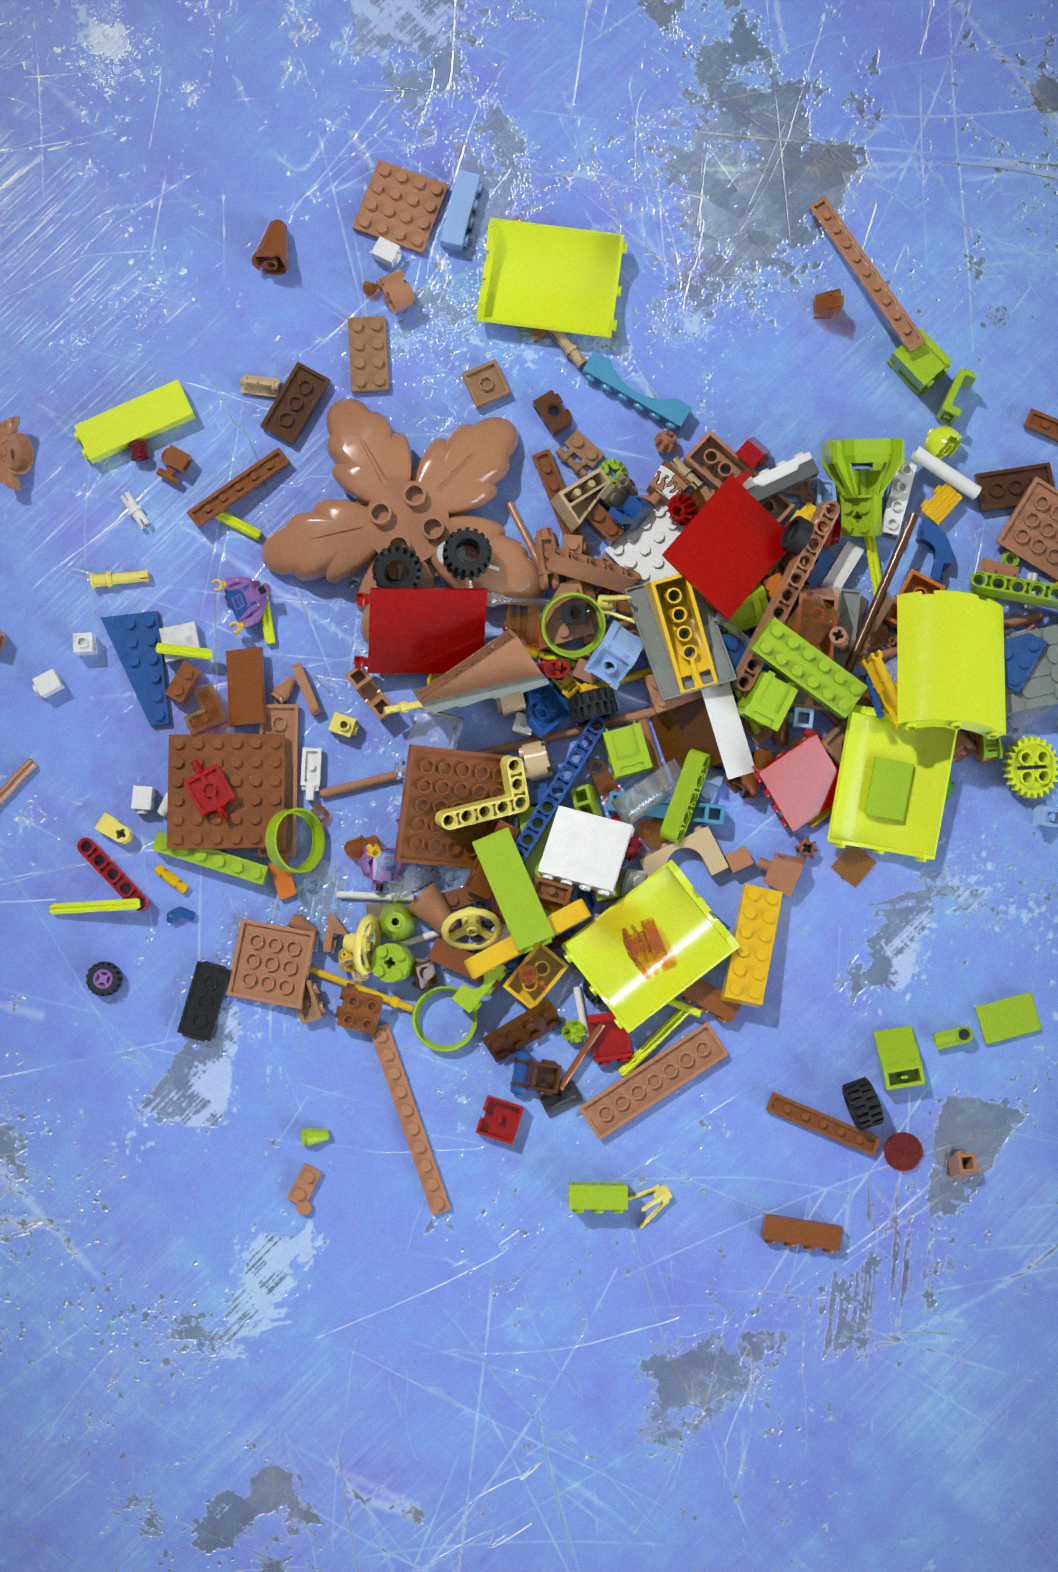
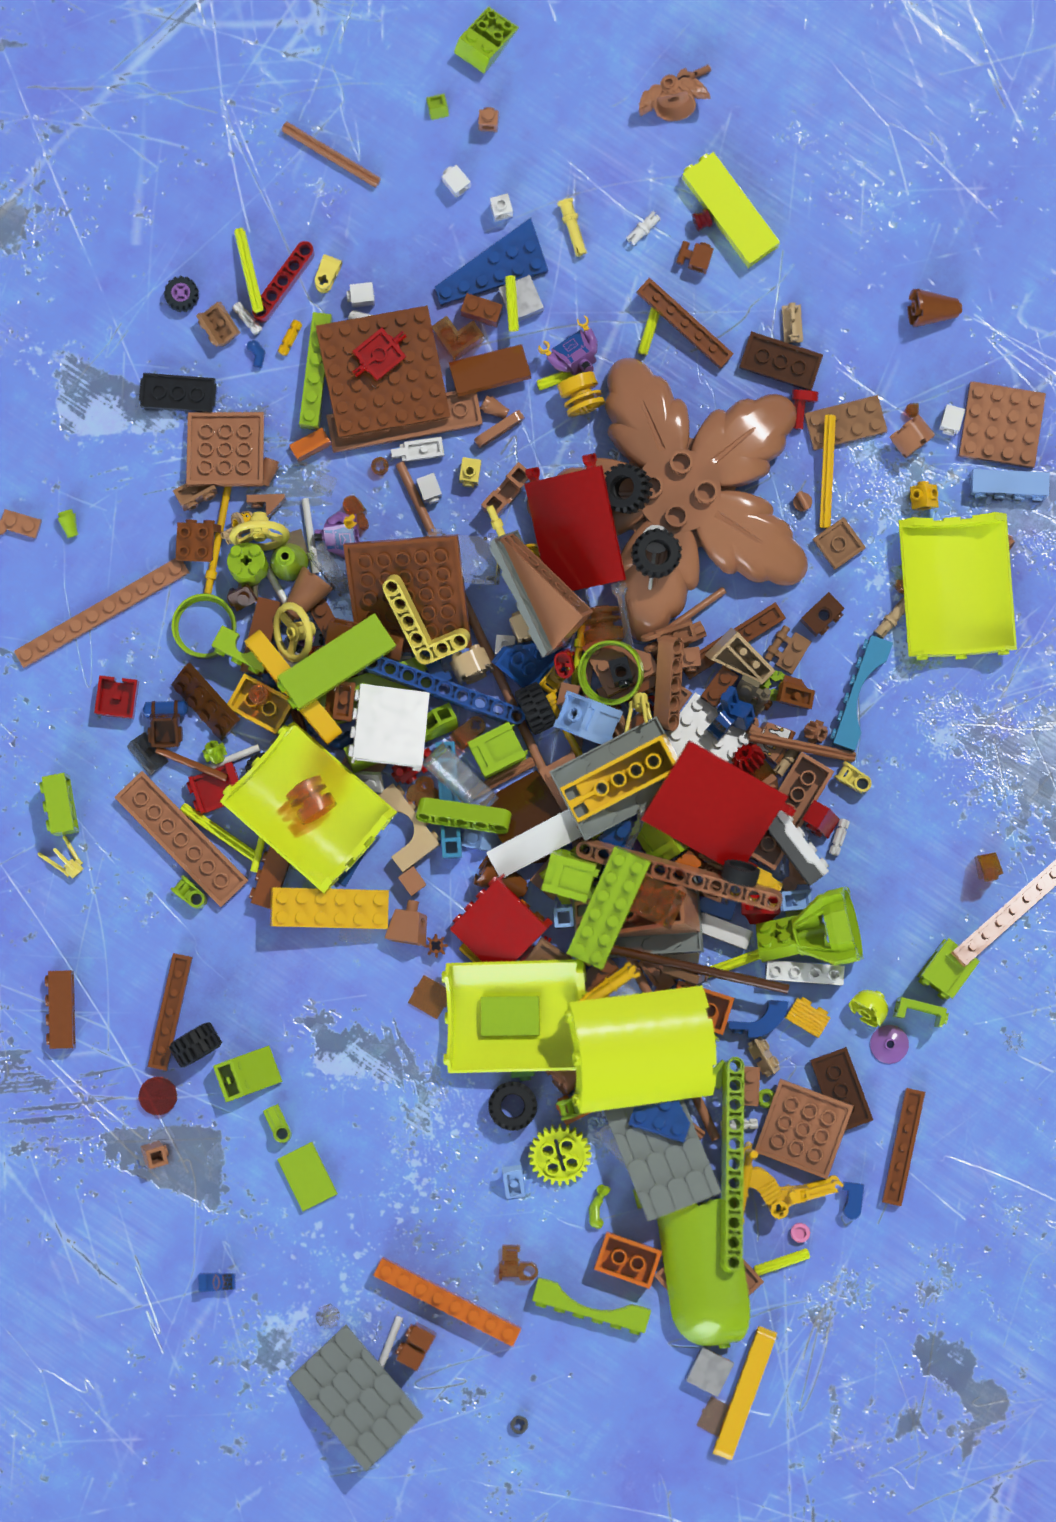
camera: 80 degrees right, 0 degrees up
lime piece [265,808,325,873] -> none
clear orange cone [771,718,790,746] -> none
nougat pin [829,626,851,653] -> none
blue bar [864,674,884,718] -> none
white piece [910,446,982,500] -> none
none -> lime piece [170,875,207,909]
none -> medium nougat bracket [196,302,240,347]
none -> white axle [232,302,262,335]
none -> white brick [416,473,442,504]
none -> black tyre [488,1082,537,1131]
none -> yellow wheel [557,371,605,417]
none -> blue leg [706,710,735,741]
none -> nougat axle [747,731,856,762]
none -> tan hinge [747,1036,780,1077]
none -> dark orange slope [776,675,815,709]
none -> red piece [791,390,819,429]
none -> nougat plate [793,491,812,512]
none -> yellow axle [819,414,836,528]
none -> white axle [829,818,850,856]
none -> light yellow piece [834,761,871,794]
none -> medium lavender dish [870,1025,909,1064]
none -> yellow brick [910,481,939,511]

